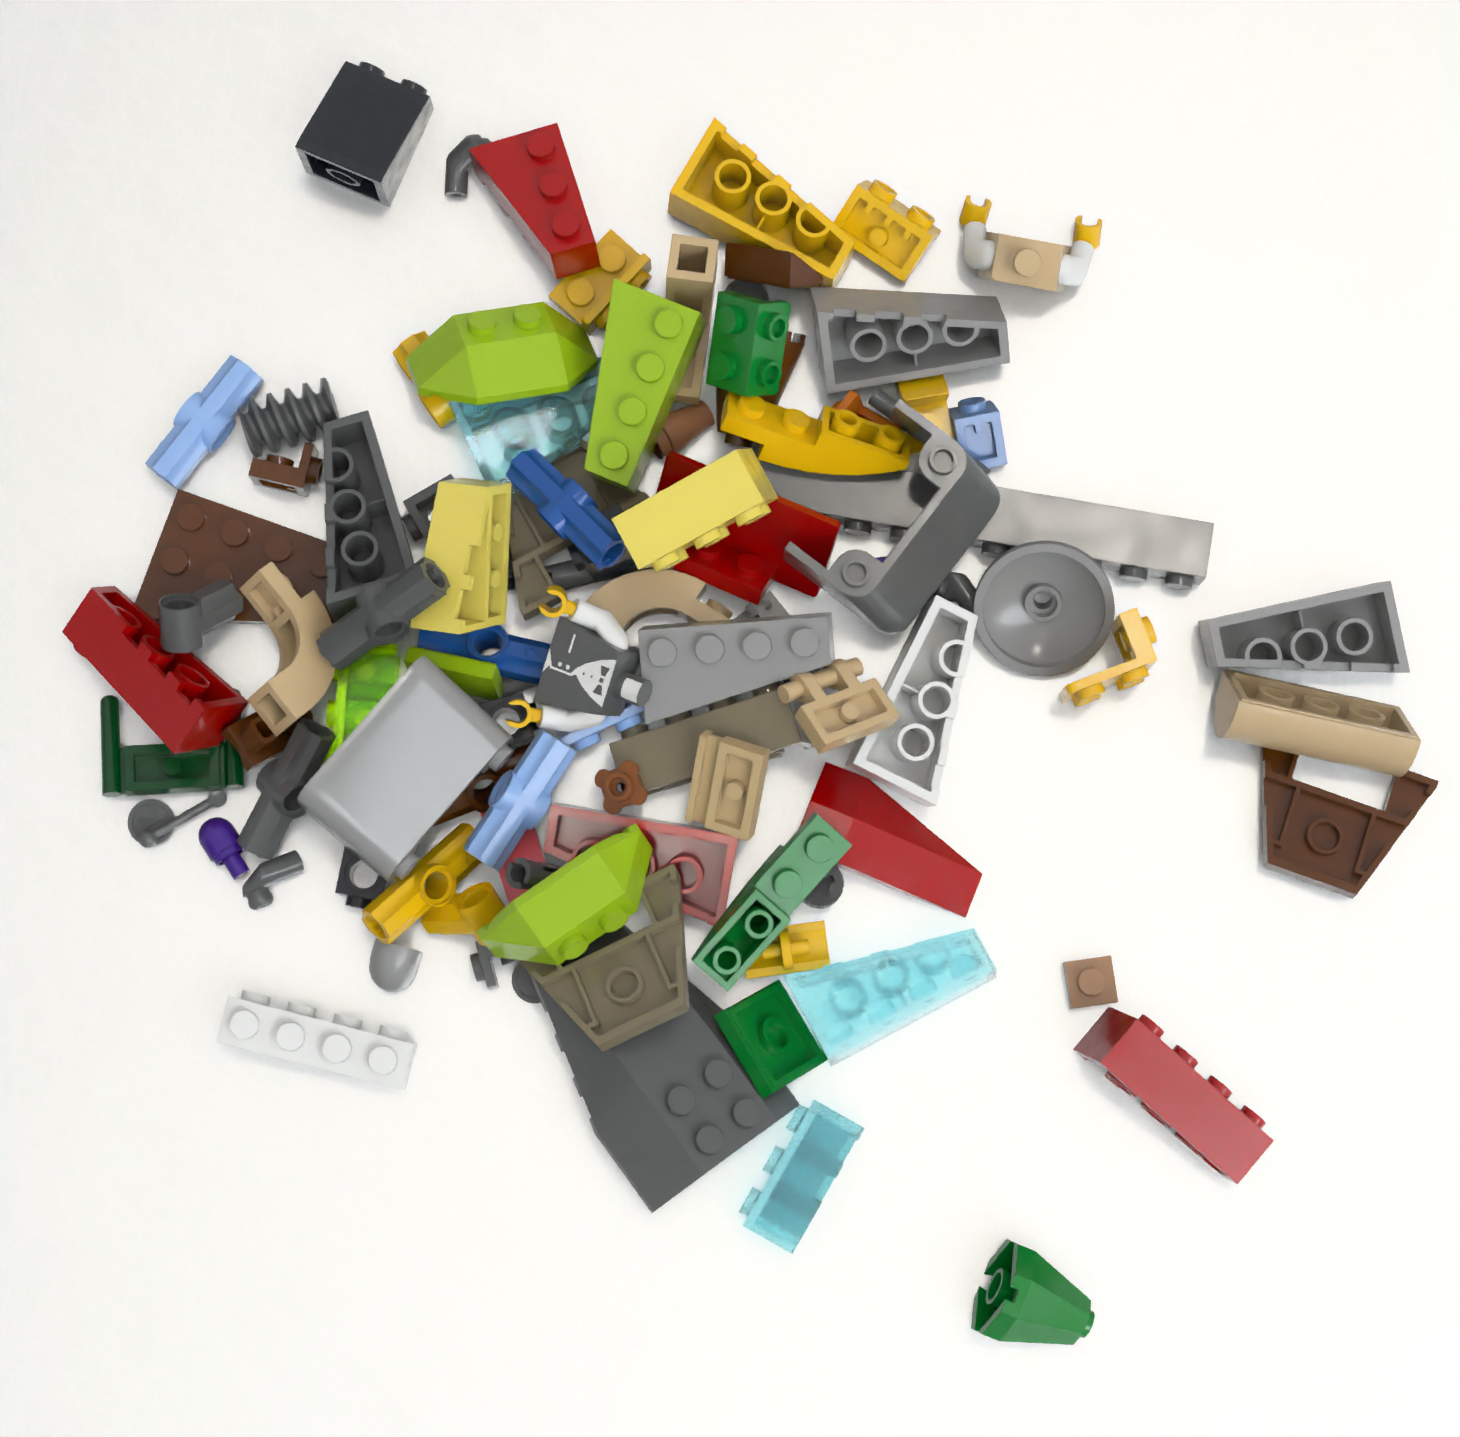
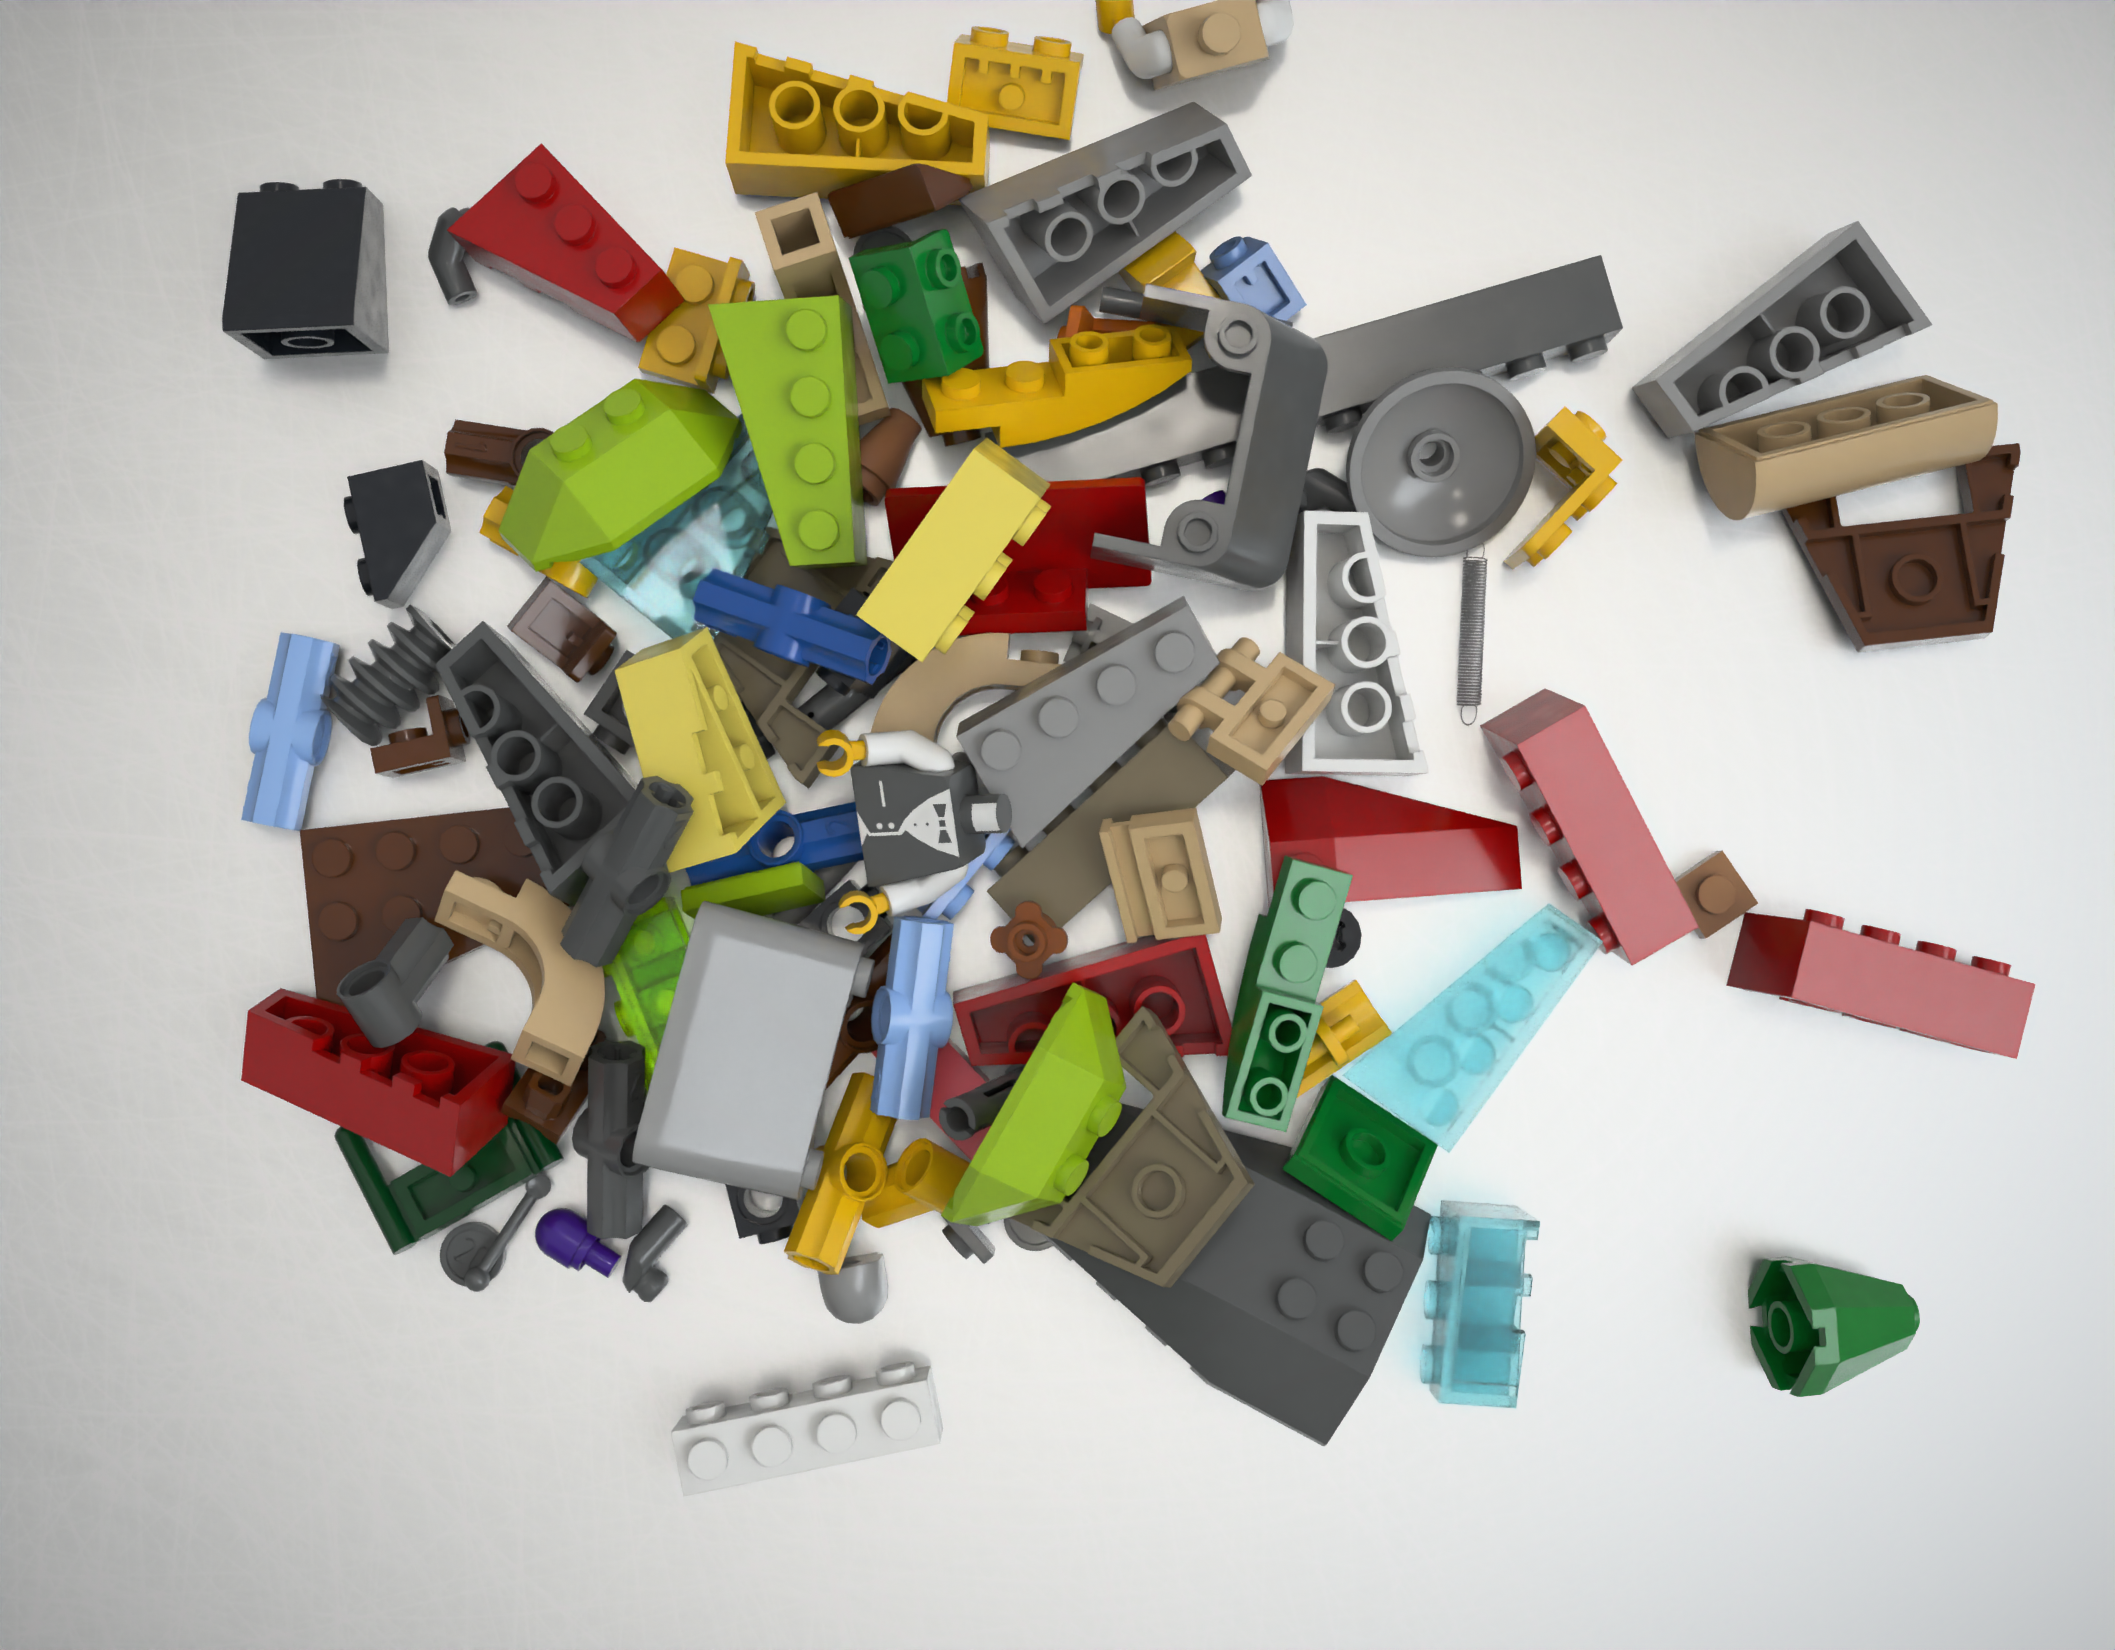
camera: 20 degrees left, 5 degrees up
none -> black slope [344,460,452,609]
none -> reddish brown piece [444,419,554,486]
none -> bracket [507,576,617,683]
none -> light grey piece [1456,543,1488,726]
none -> wedge [1480,688,1699,966]

